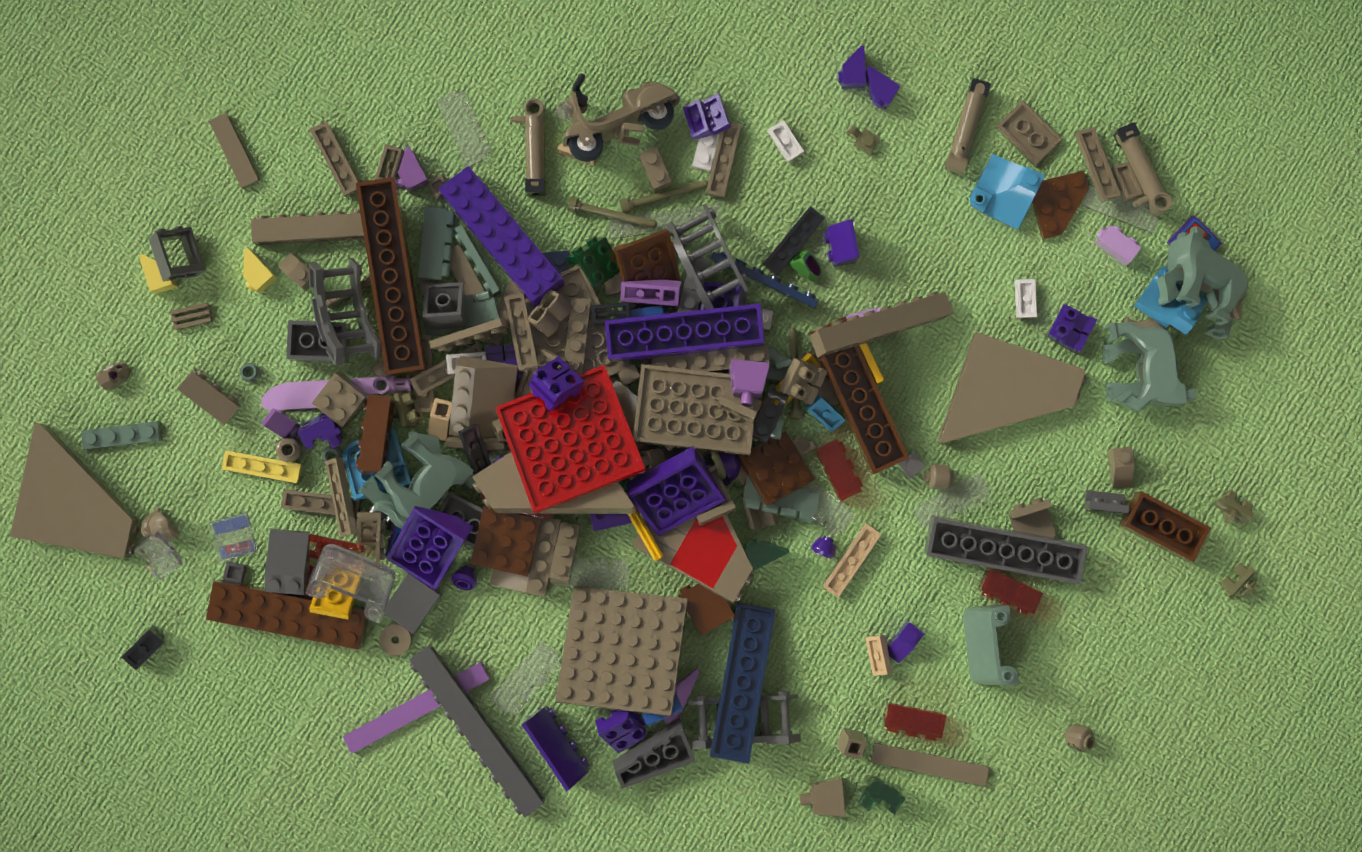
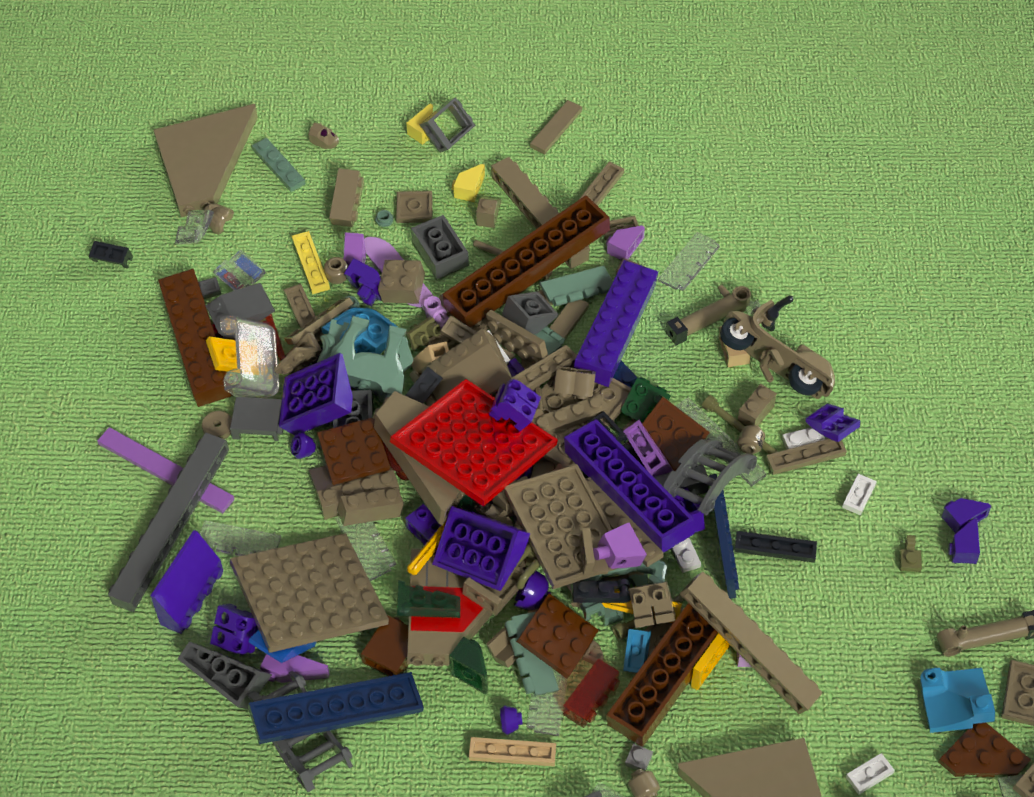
camera: 65 degrees right, 30 degrees down
dark tan tile [170,303,213,330] -> none
dark grey fence [309,258,382,366] -> none
reddish brown brick [356,395,395,475] -> none
sand green plate [454,225,501,296] -> none
olive piece [567,196,658,228] -> none
bright green rock [790,250,822,282] -> none
dark purple slope [824,219,859,267] -> none
none -> dark tan tile [396,191,433,223]
none -> clear green wing [397,580,460,618]
none -> dark tan head [737,425,765,455]

